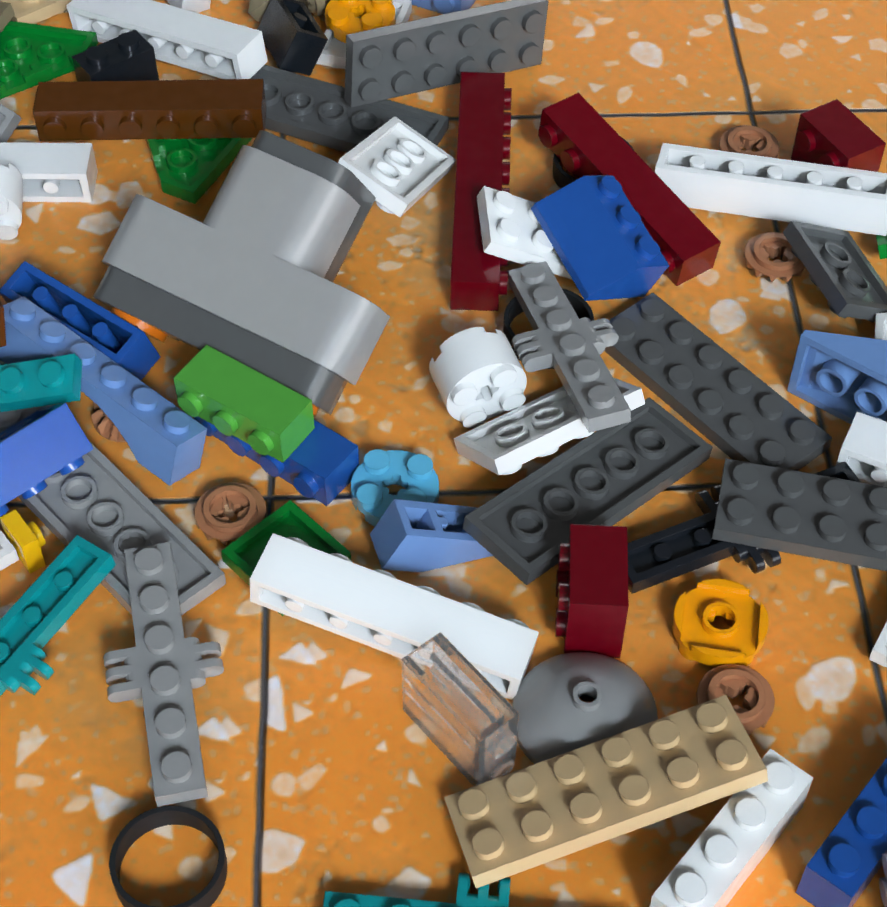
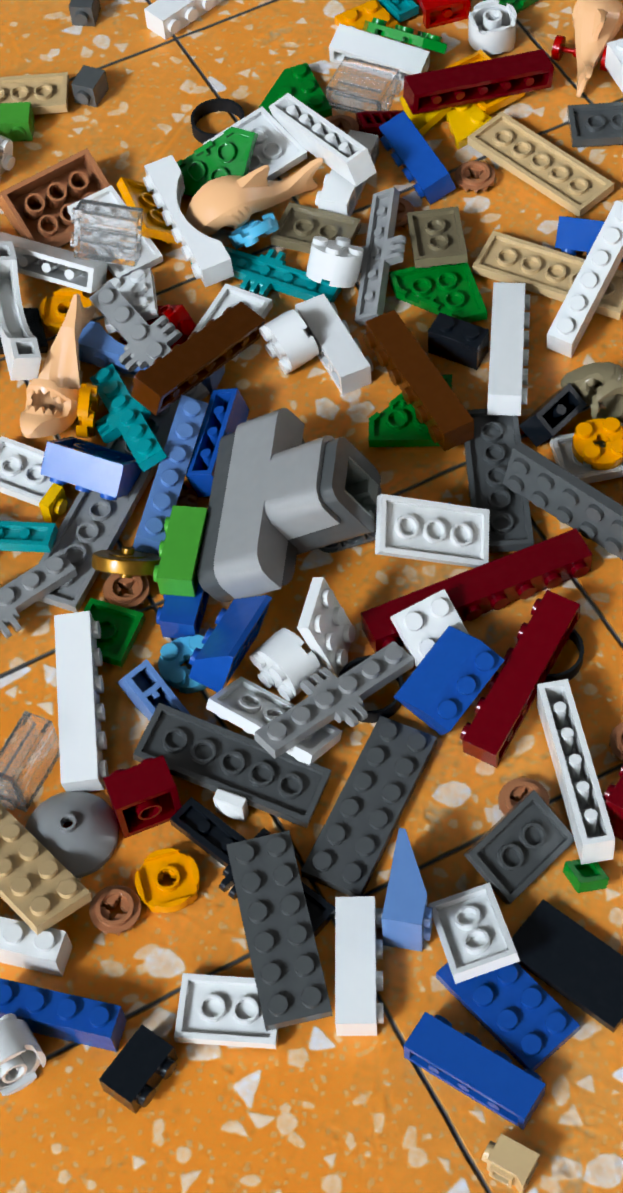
camera: 70 degrees right, 5 degrees up
none -> pearl gold wheel [92,547,161,578]
none -> blue slope [188,595,272,692]
none -> white tile [213,789,249,822]
none -> white plate [297,577,356,678]

